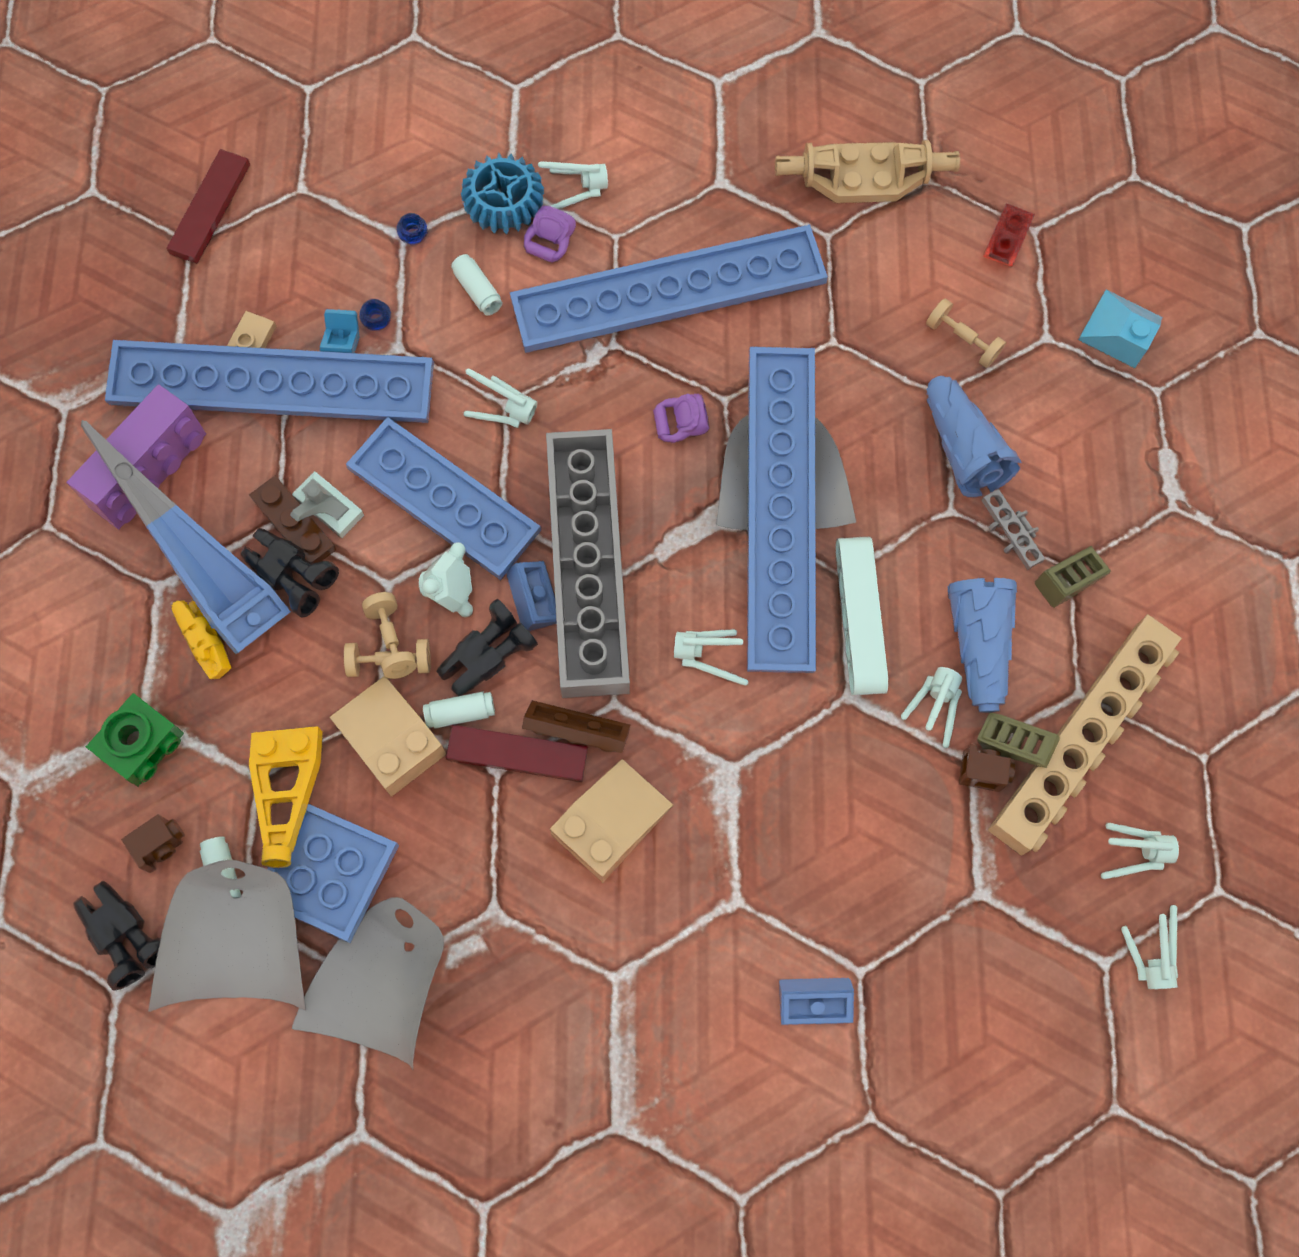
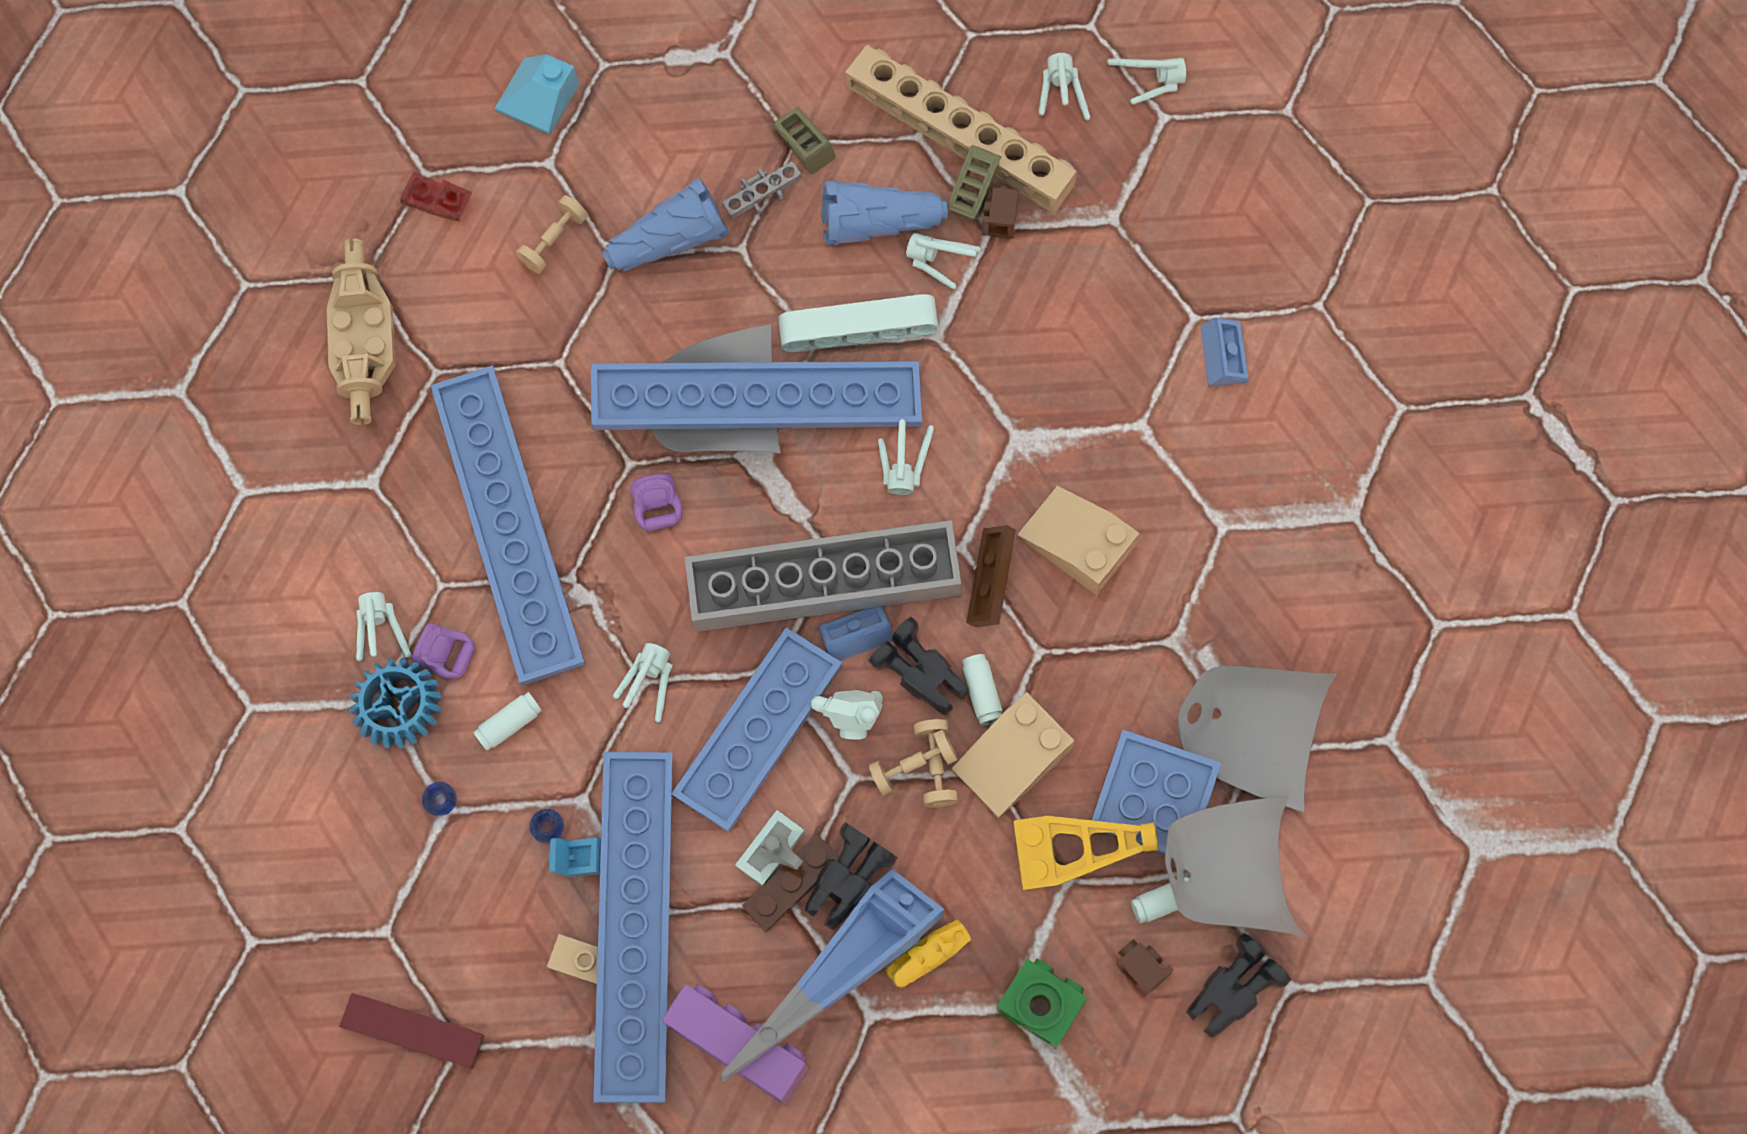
camera: 85 degrees left, 0 degrees up
dark red tile [446,725,588,782] -> none

